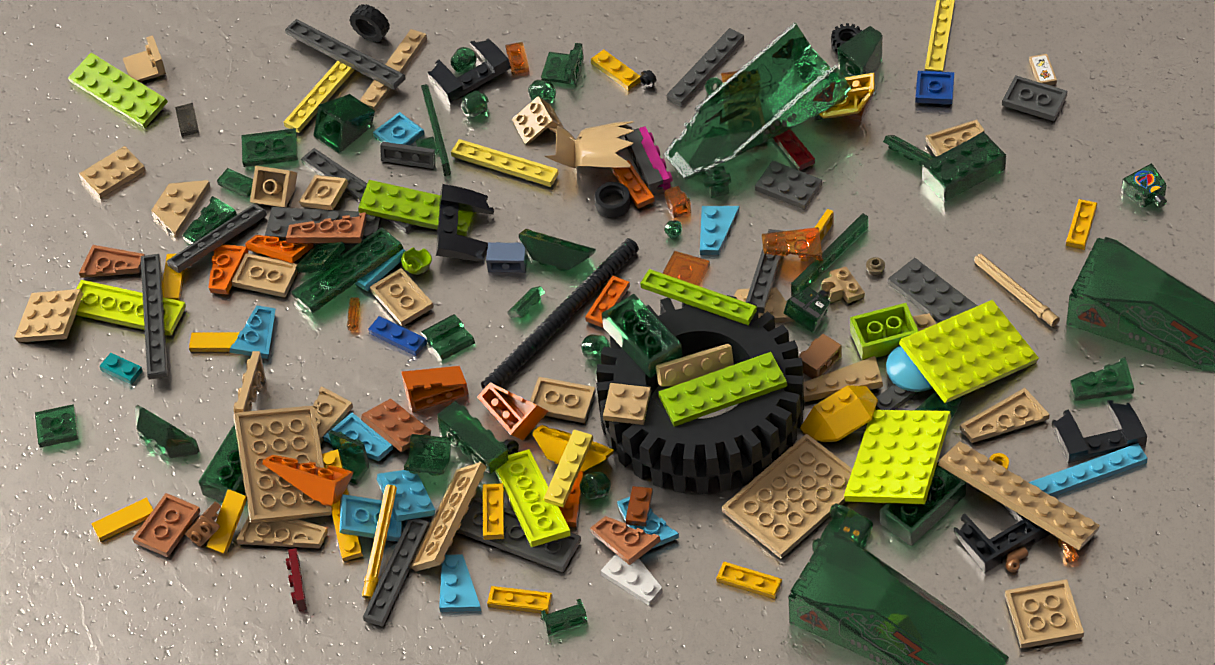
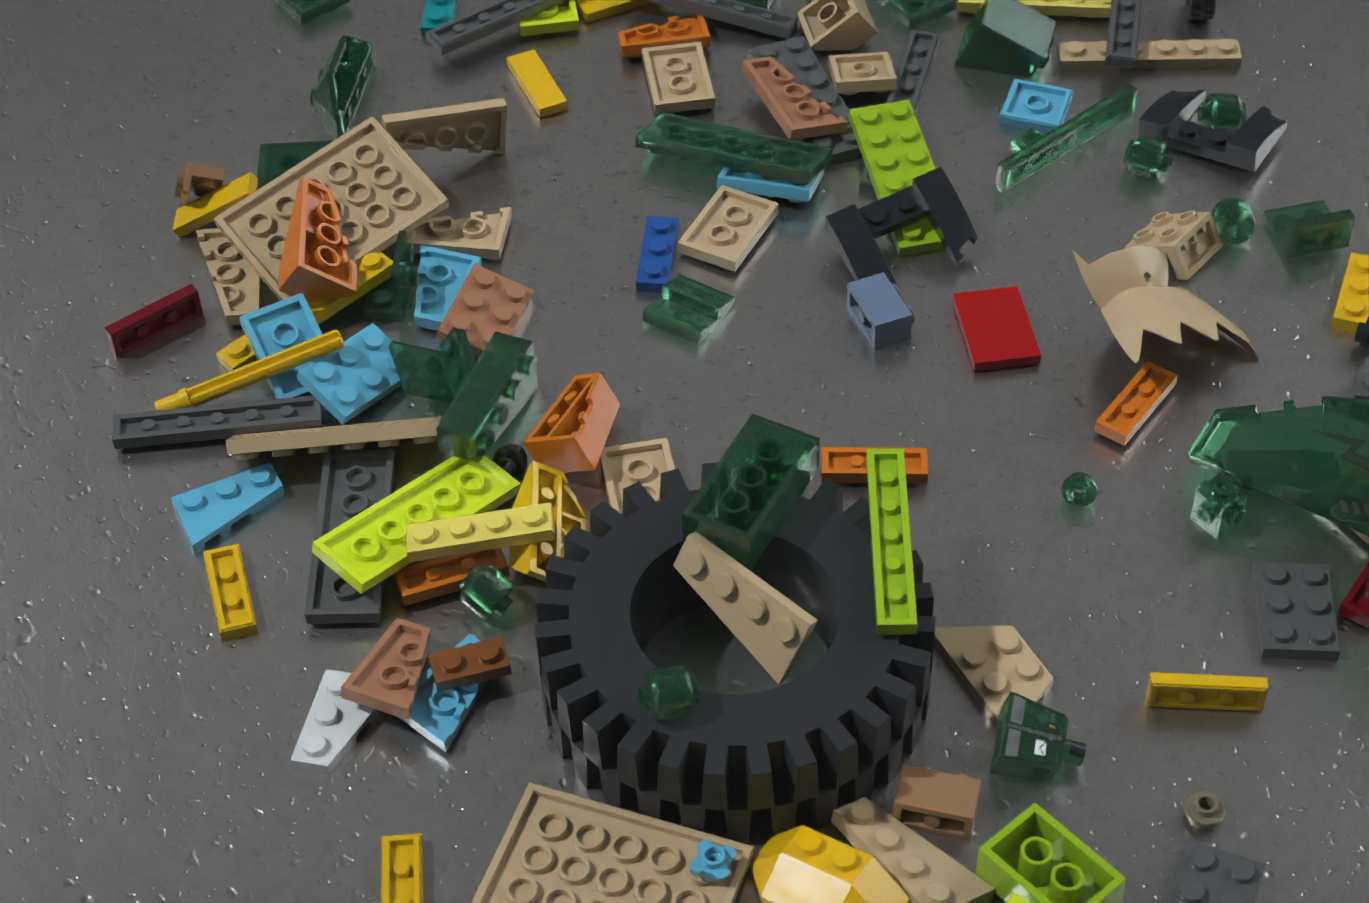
camera: 60 degrees right, 5 degrees down
yellow tile [91,497,153,542] -> none
nougat plate [133,493,201,557] -> none
medium azure wing [229,305,276,359] -> none
orange wing [245,235,314,264] -> none
clear green plate [296,242,346,273] -> none
clear orange axle [347,297,360,331] -> none
dark grey plate [380,142,436,169] -> none
lime hair [401,247,432,275] -> none
orange wedge [401,366,469,412] -> none
light yellow plate [451,139,559,187] -> none
black piece [481,238,639,390] -> none
yellow plate [483,483,504,540] -> none
clear orange plate [505,42,529,75] -> none
clear green plate [507,286,545,318] -> none
clear green wedge [518,229,596,271] -> none
clear green hinge [540,599,588,636] -> none
black tyre [595,182,631,218] -> none
tan plate [603,383,651,425] -> none
piece [625,126,673,196] -> none
lime plate [658,352,787,426] -> none
clear orange tile [662,251,710,286] -> none
clear orange brick [664,186,691,218] -> none
medium azure wing [700,206,740,255] -> none
dark grey plate [746,229,788,313] -> none
clear orange wing [762,227,823,261] -> none
clear green tile [791,213,868,299] -> none
tan plate [821,267,865,303] -> none
none -> clear green head [637,665,700,721]
none -> medium azure plate [690,840,736,882]
none -> red tile [952,286,1041,372]

